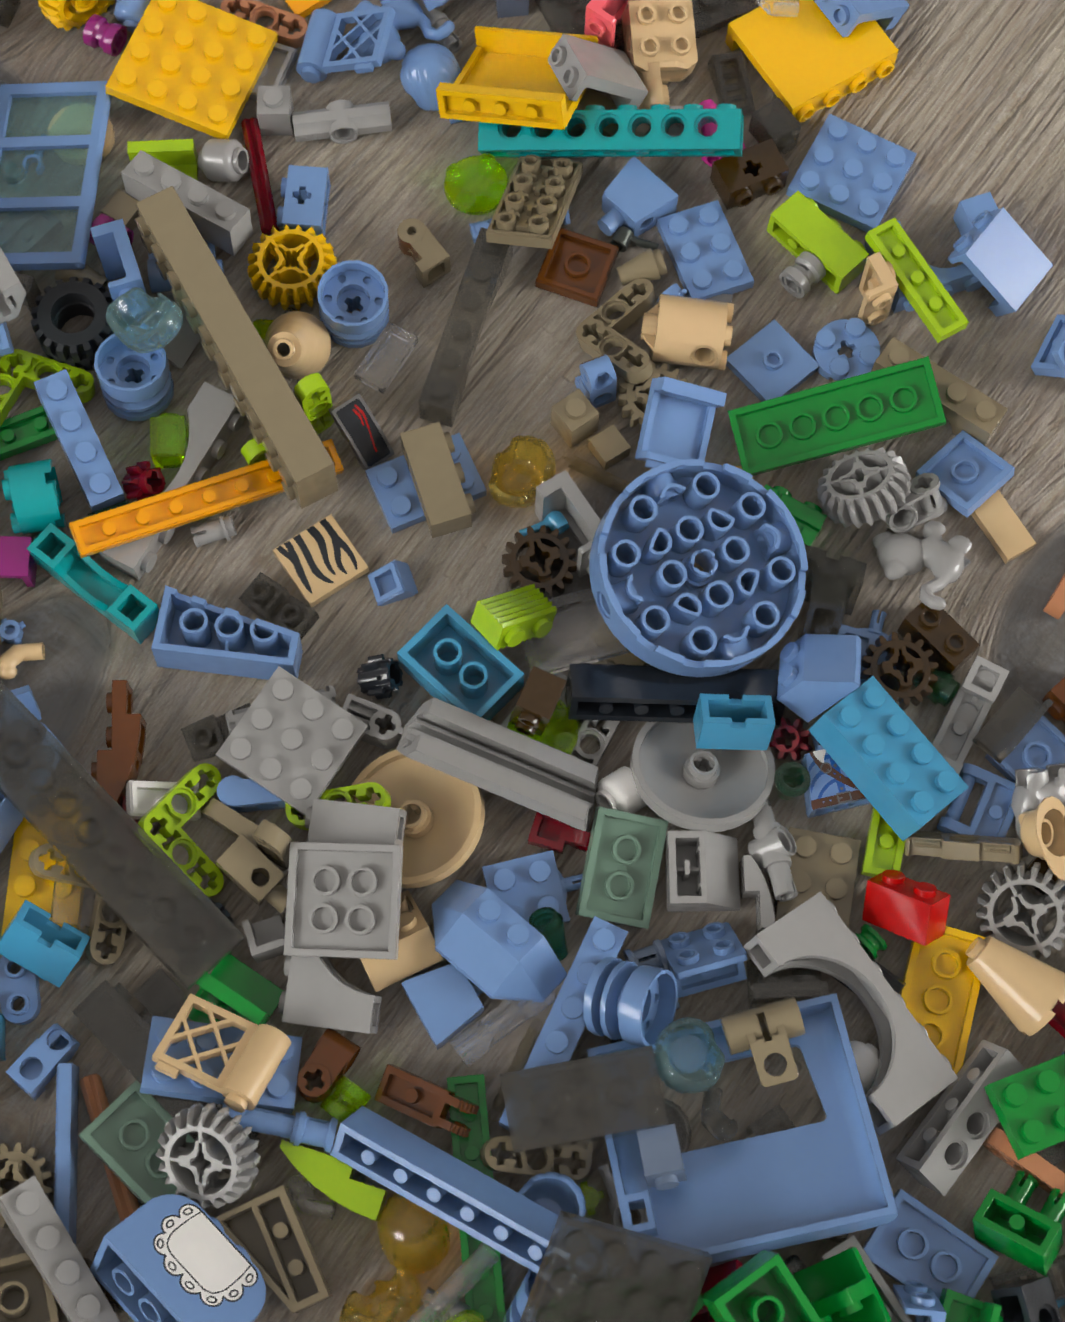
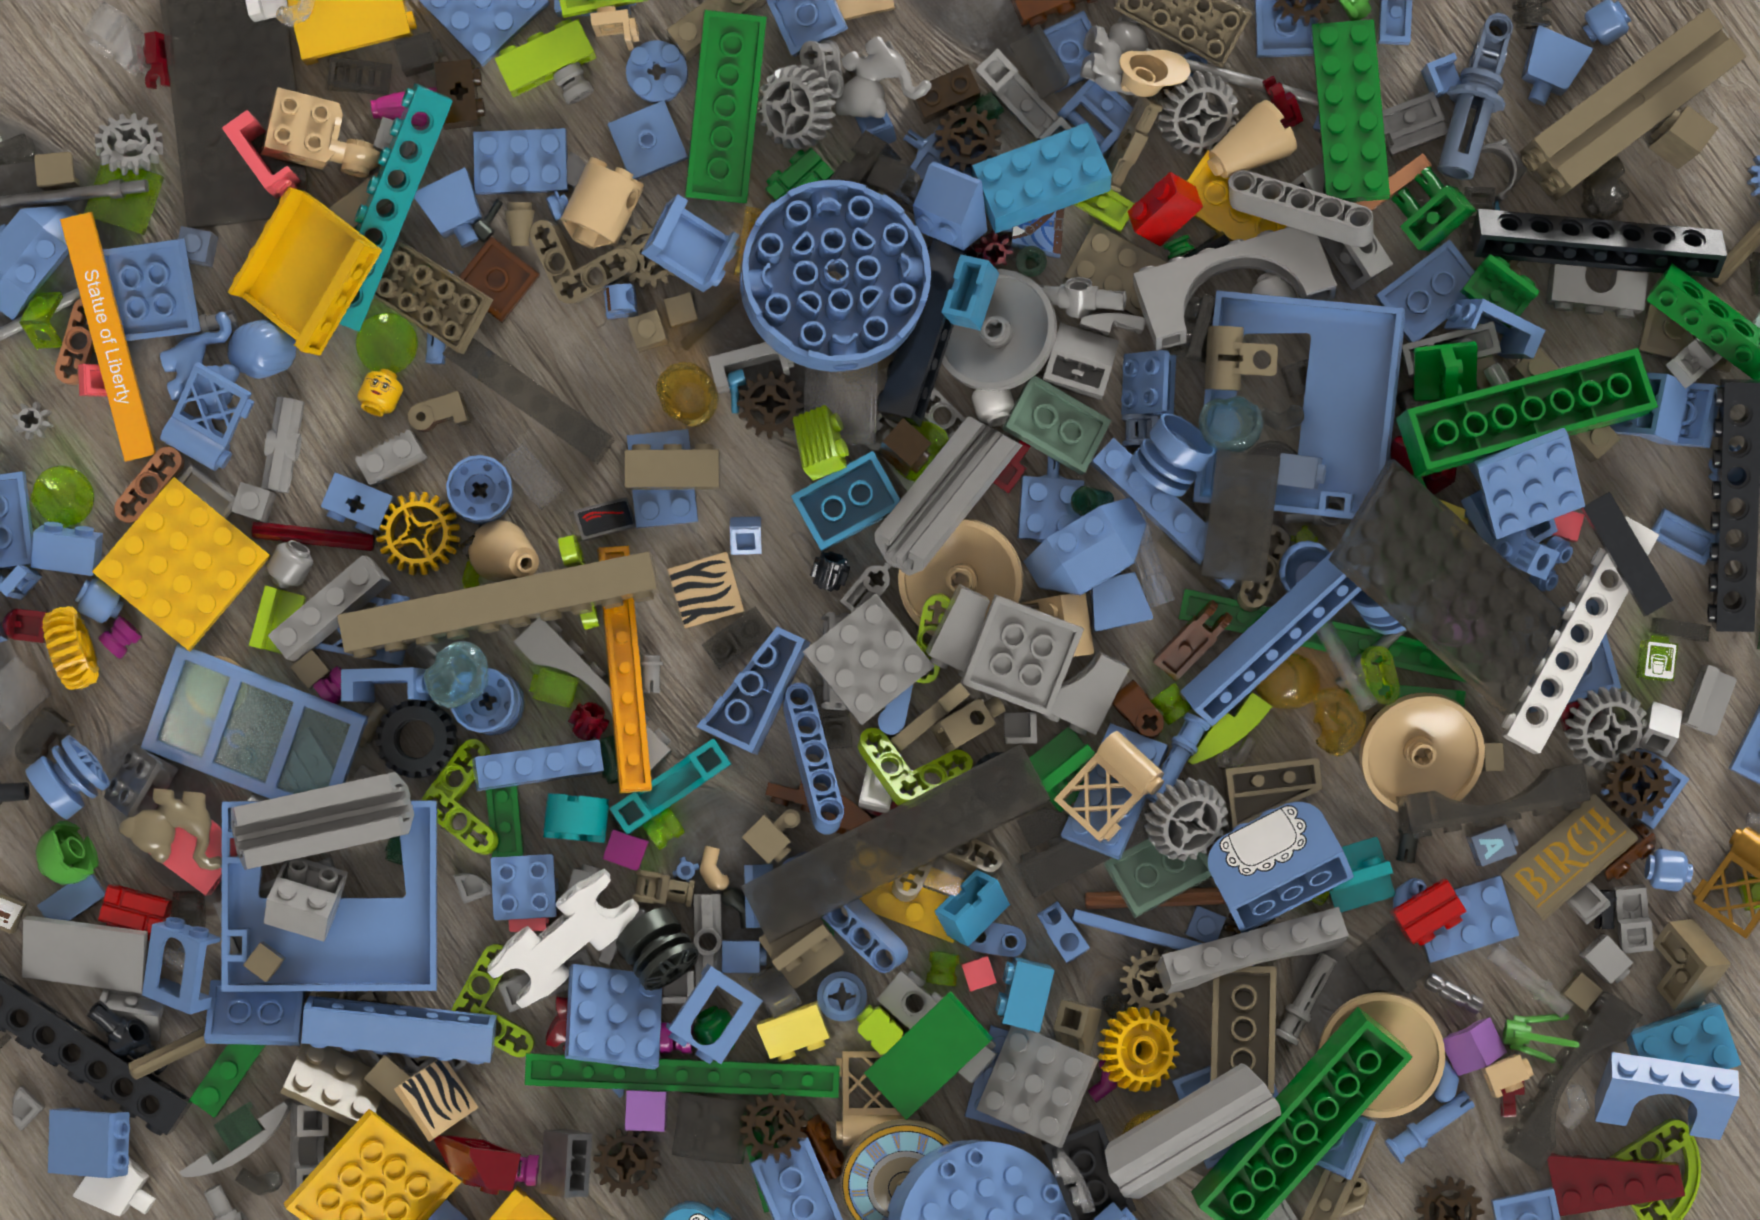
camera: 70 degrees left, 15 degrees up
light grey panel [547,33,649,109] -> none
none -> light grey brick [355,429,428,488]
none -> yellow head [357,368,403,417]
none -> clear neon green wheel [643,807,686,850]
none -> dark tan brick [742,809,801,864]
none -> medium blue beam [783,683,844,835]
none -> medium blue slope [855,112,897,151]
none -> medium blue plate [1185,905,1226,943]
none -> light grey beam [1228,170,1373,247]

